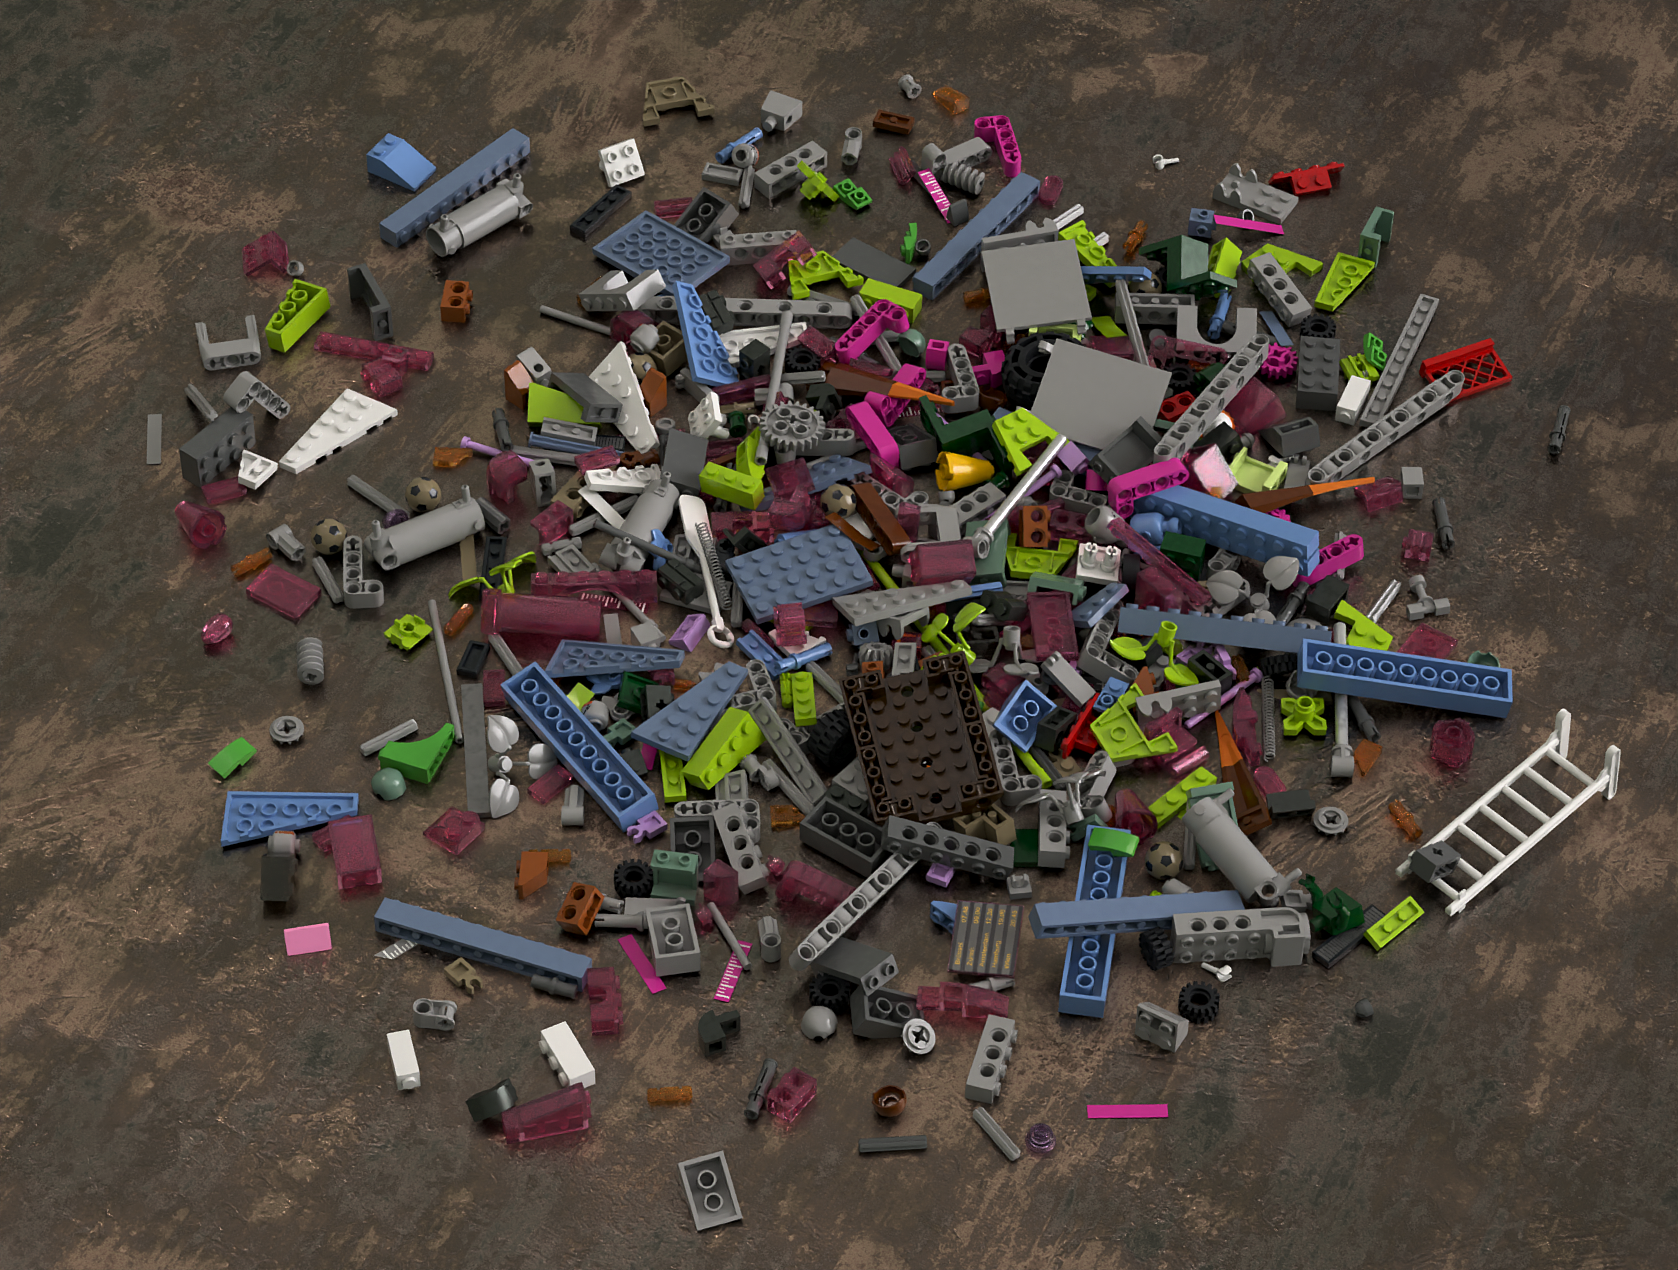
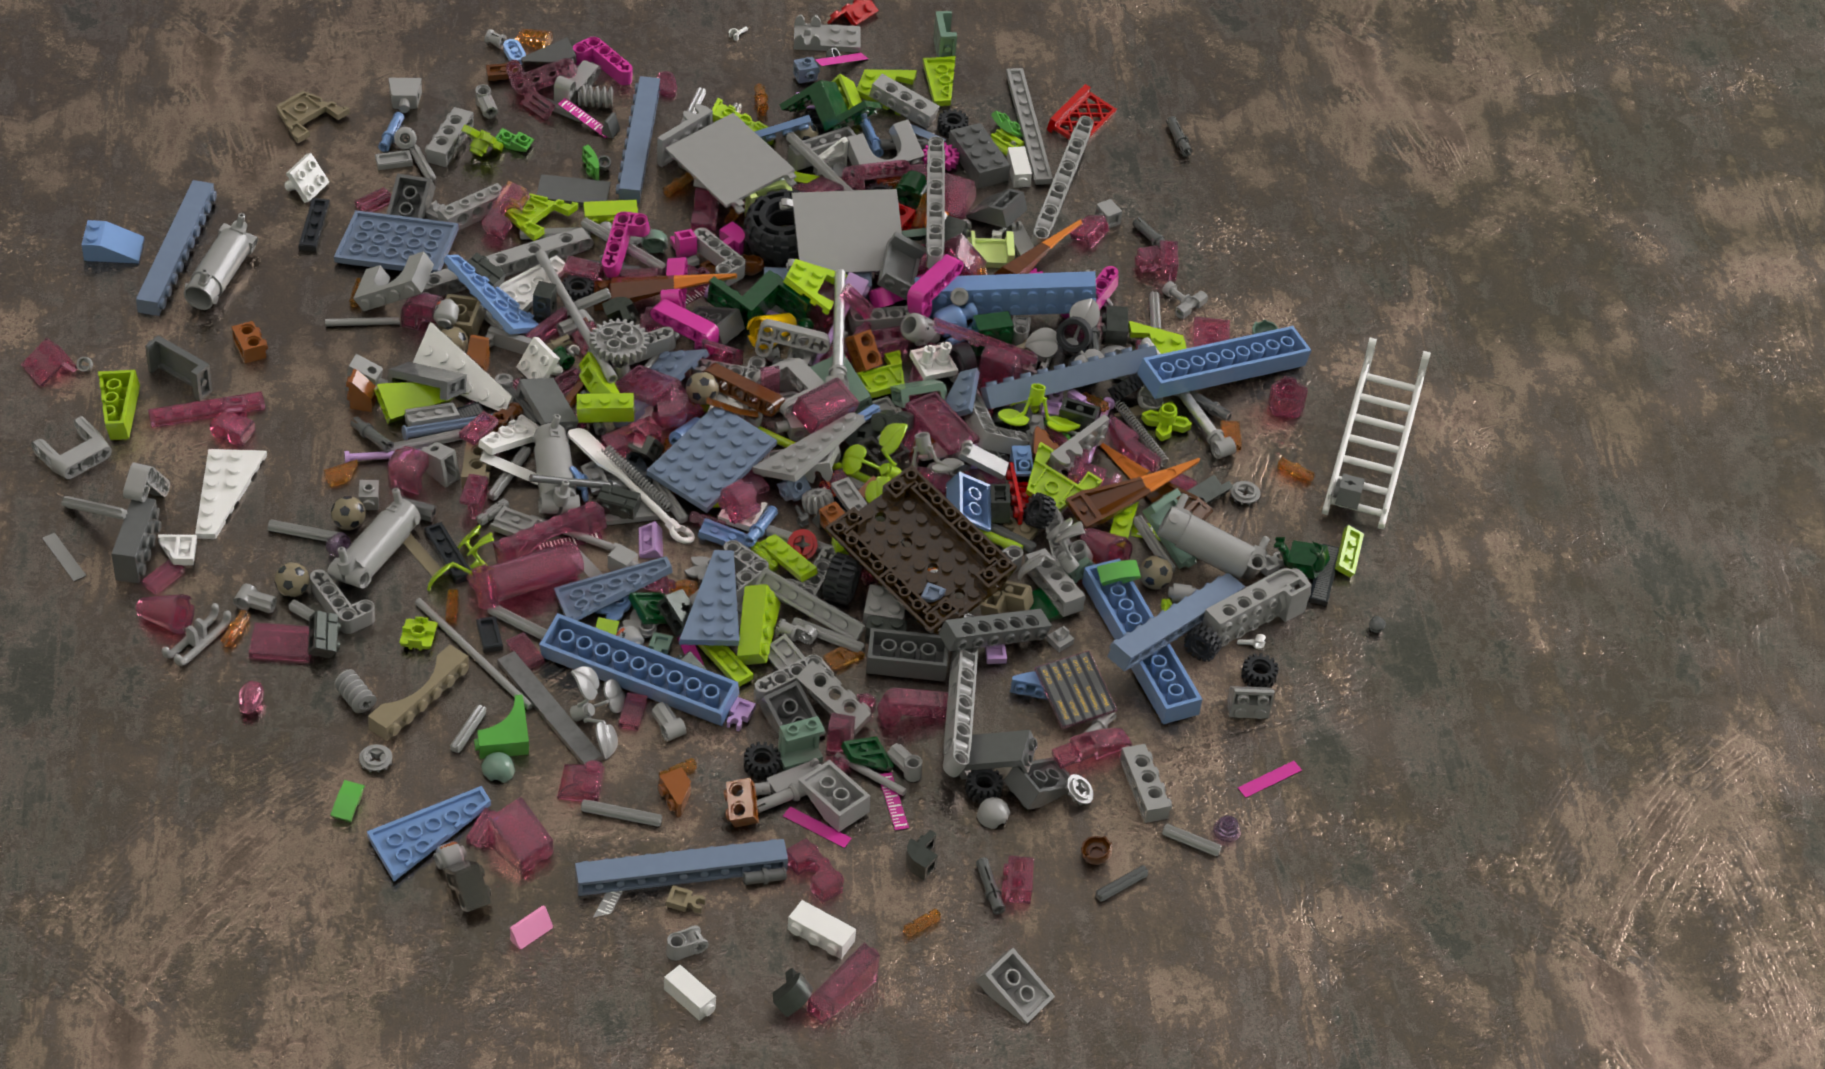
camera: 35 degrees left, 0 degrees up
none -> light grey piece [162,603,231,666]
none -> pearl dark grey brick [308,611,341,658]
none -> light grey brick [358,480,380,510]
none -> dark tan arch [368,645,469,741]
none -> light blue plate [503,39,526,65]
none -> clear pink beam [506,58,578,95]
none -> dark grey slope [521,37,577,70]
none -> light grey axle [581,799,662,827]
none -> light grey beam [755,319,830,358]
none -> red gear [787,529,818,559]
none -> white wing [813,137,849,176]
none -> clear pink tile [840,283,874,320]
none -> dark green wing [841,736,894,772]
none -> sand blue tile [921,582,946,602]
none -> light grey tile [950,288,969,306]
none -> black tyre [1023,492,1056,530]
none -> black tyre [1056,316,1093,353]
none -> reddish brown plate [1065,458,1200,531]
none -> clear pink bracket [1160,240,1179,281]

